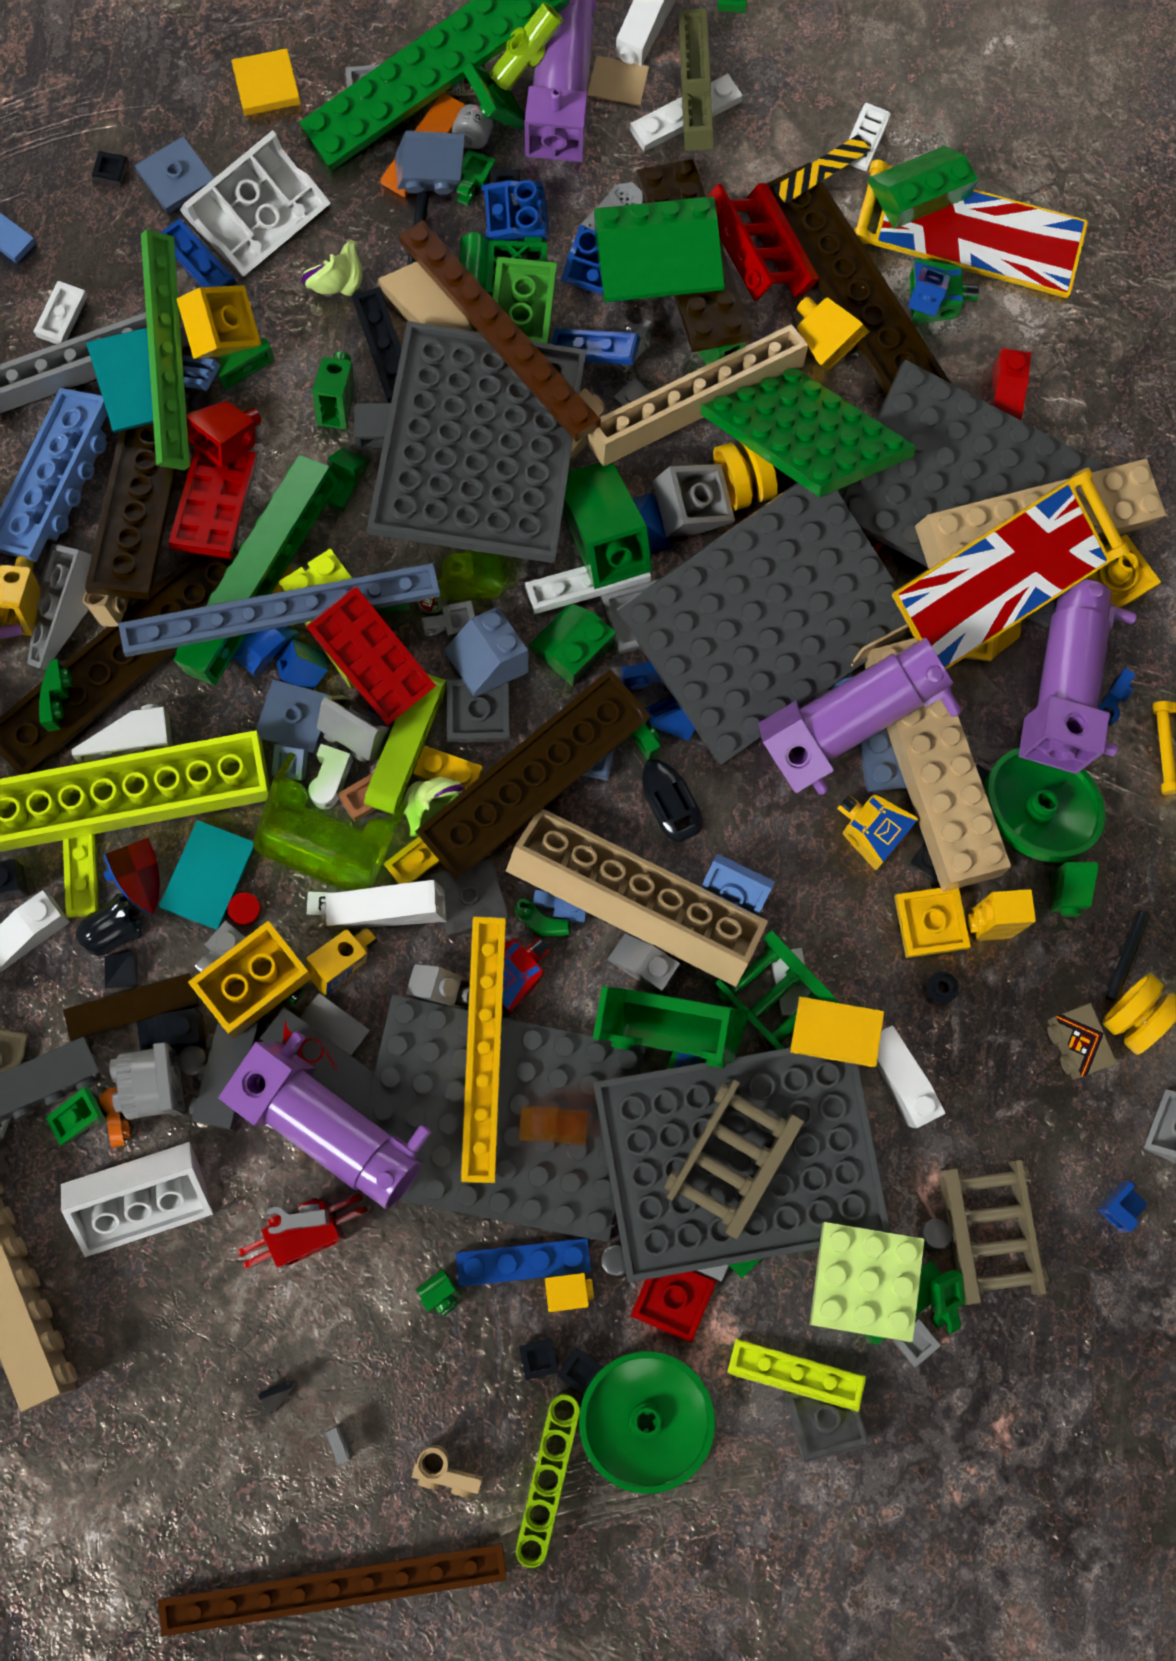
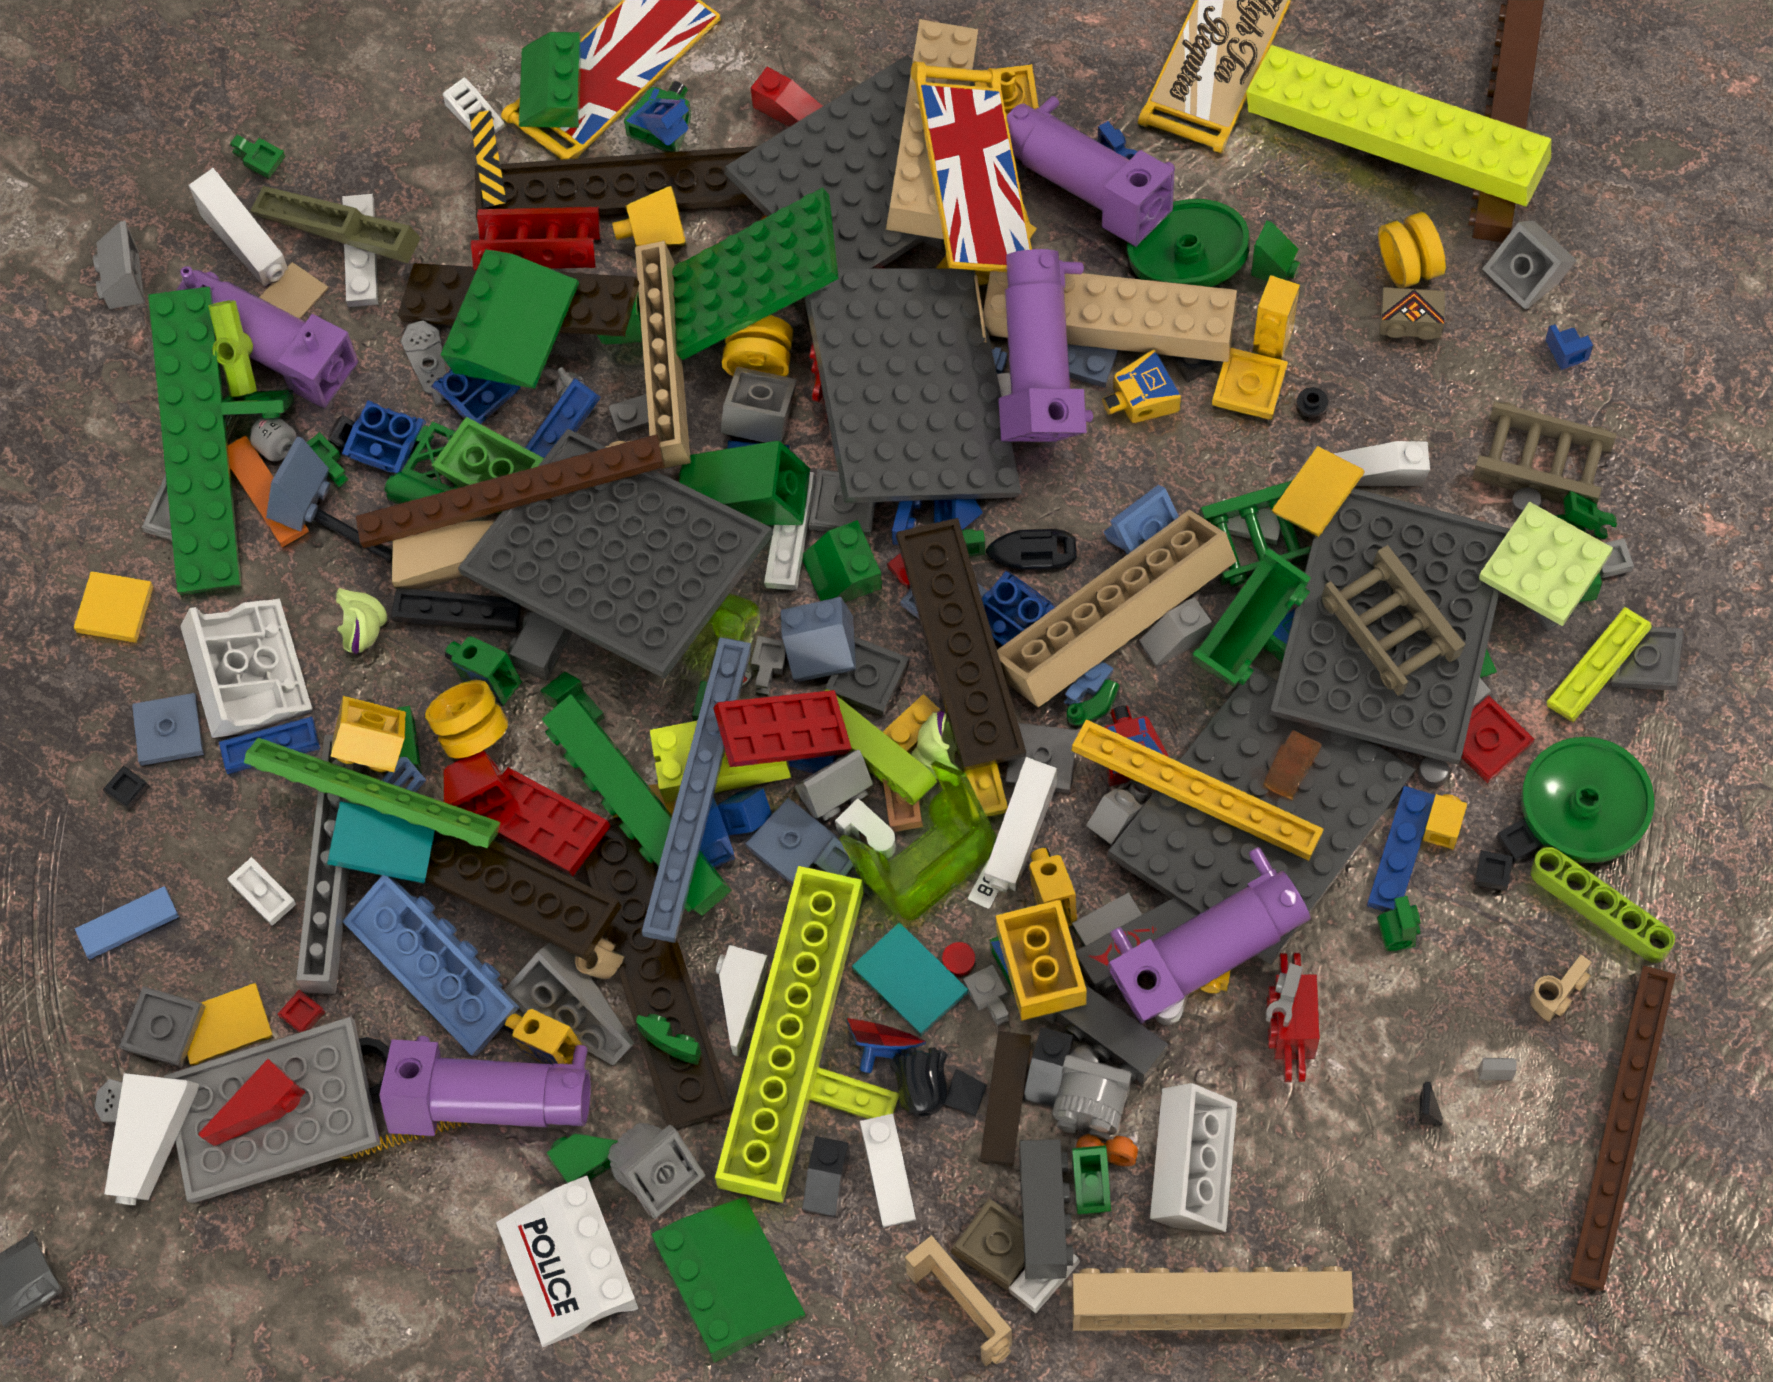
camera: 55 degrees left, 10 degrees down
black bar [1105,911,1150,1002] -> none
none -> yellow wheel [425,680,508,759]
none -> blue slope [982,571,1056,647]

